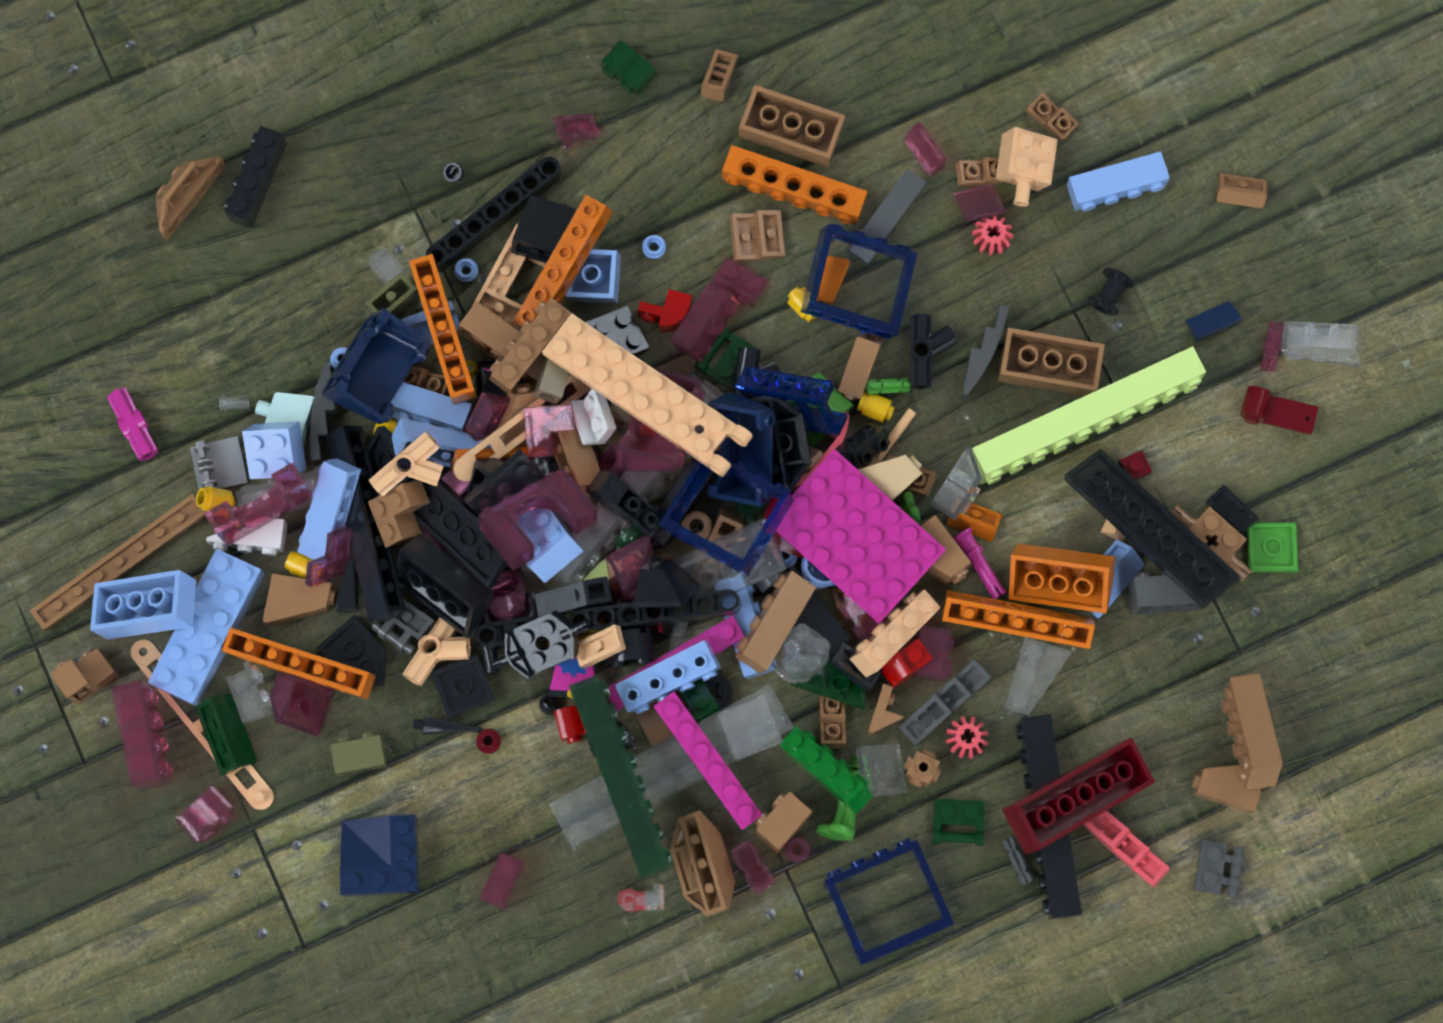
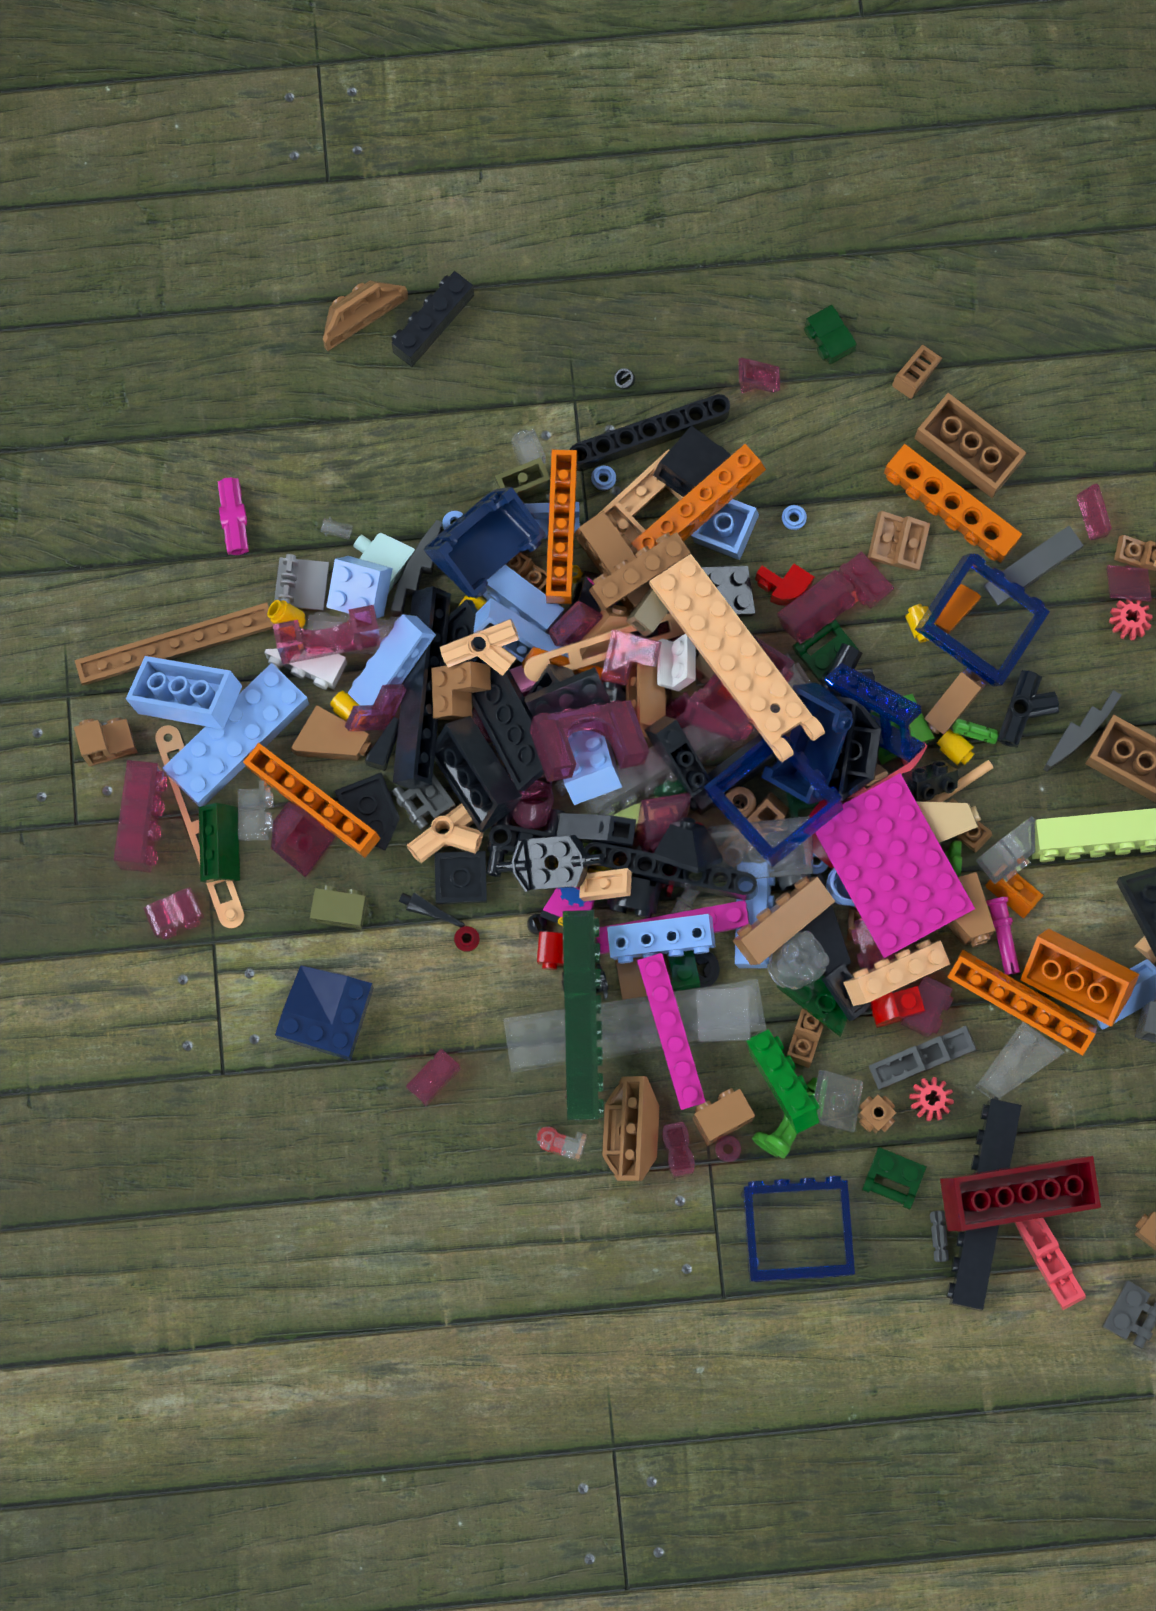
camera: 20 degrees right, 0 degrees up
medium nougat slope [867,684,904,736] -> none

